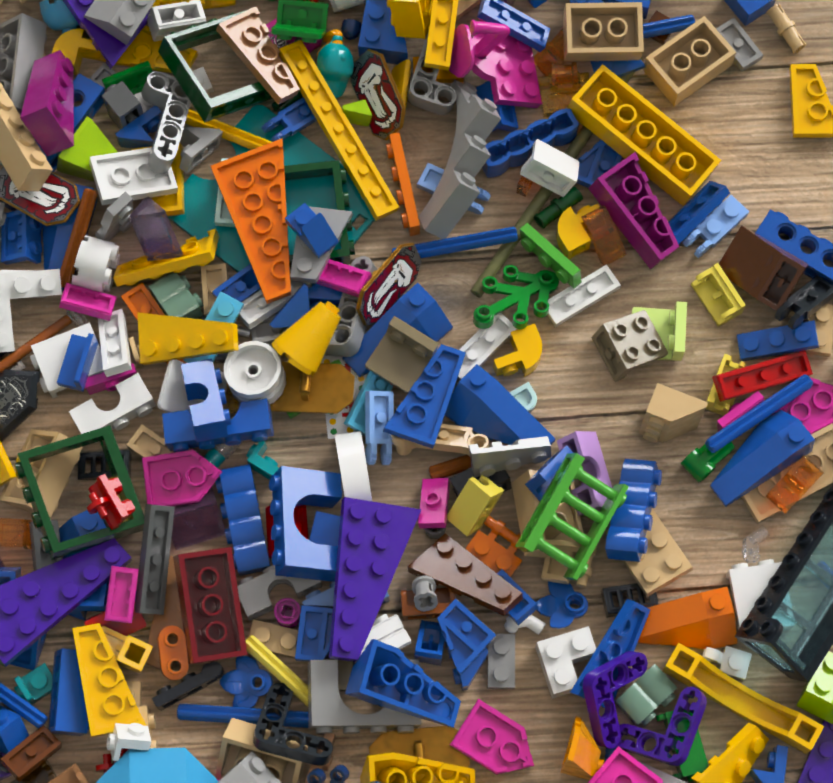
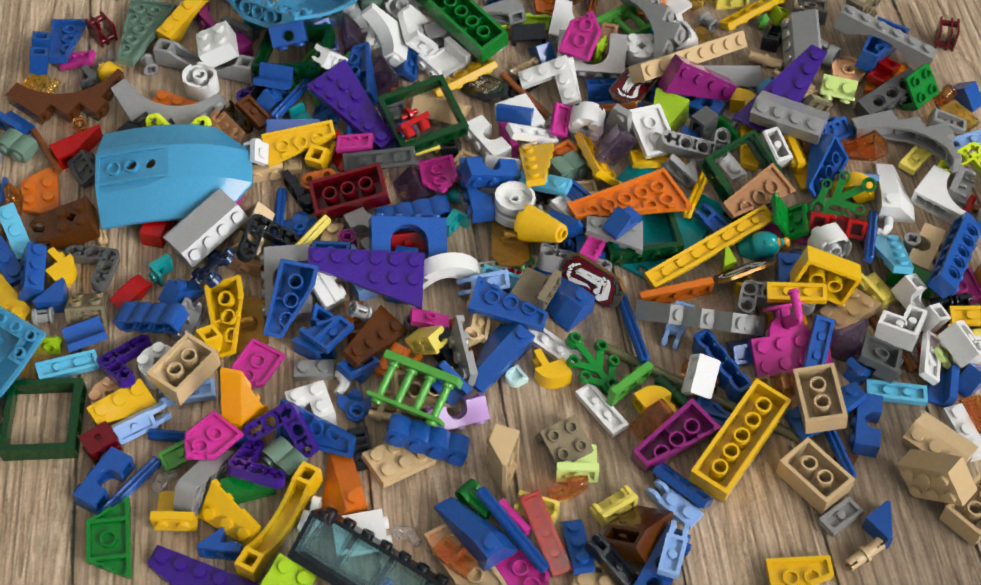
camera: 85 degrees right, 20 degrees down
none -> clear orange slope [547,475,588,503]
none -> light blue hinge [657,520,690,580]

